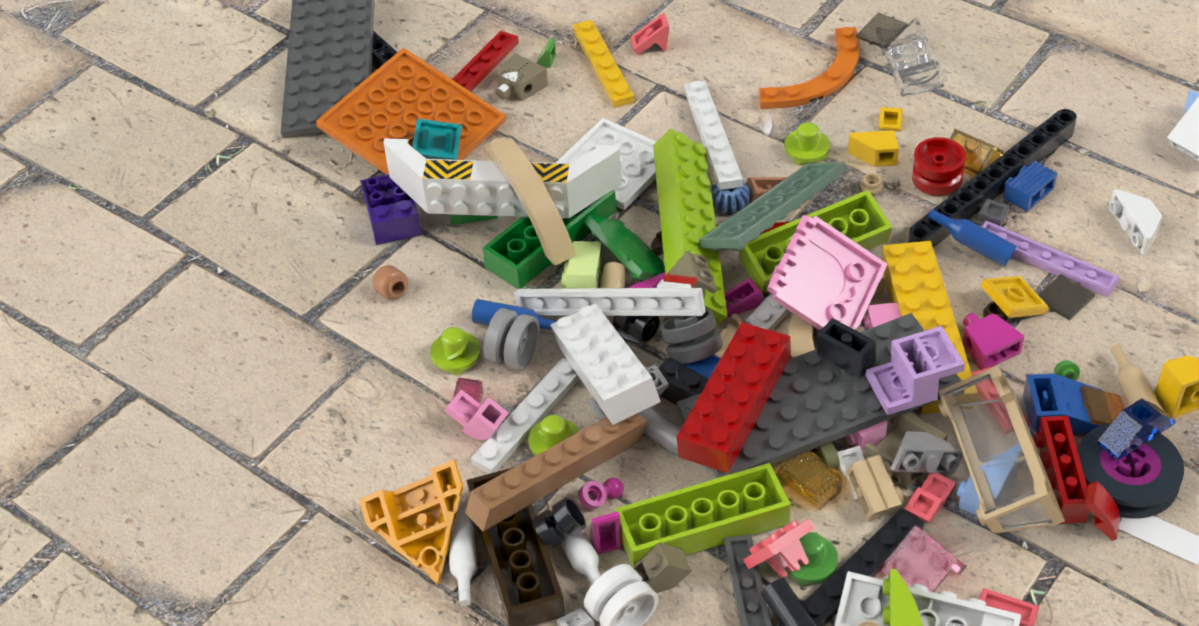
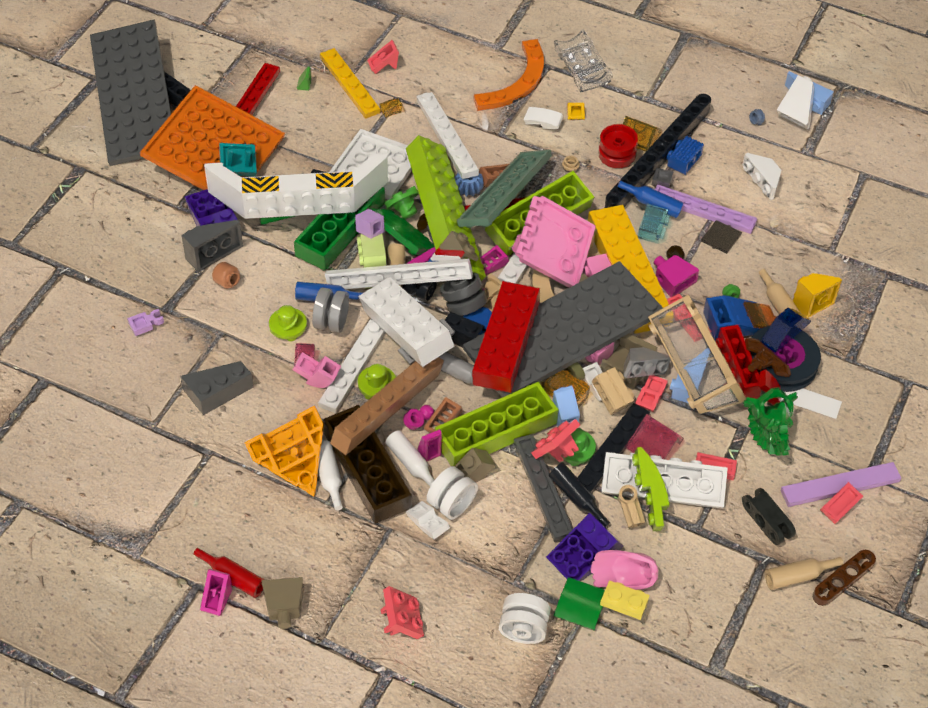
camera: 15 degrees left, 5 degrees up
tan arch [483,137,576,266] -> none
dark tan torso [496,53,548,101] -> none
black wheel [533,497,586,548] -> none
lime plate [784,122,830,165] -> none
black brick [817,318,876,378] -> none
yellow slope [847,130,899,167] -> none
clear smoke piece [856,13,908,49] -> none
lavender bracket [866,326,965,415] -> none
yellow tile [980,276,1049,318] -> none
none -> lavender plate [127,309,164,336]
none -> dark grey wedge [180,361,253,415]
none -> dark grey slope [181,220,243,272]
none -> lavender brick [355,209,384,239]
none -> clear yellow piece [379,98,403,118]
none -> bright green plate [384,186,419,219]
none -> nougat slope [424,397,463,433]
none -> white slope [524,107,563,129]
none -> light blue slope [553,385,580,427]
none -> clear light blue brick [638,204,670,243]
none -> green piece [743,387,798,456]
none -> reddish brown piece [745,337,791,377]
none -> sand blue plate [749,109,765,125]

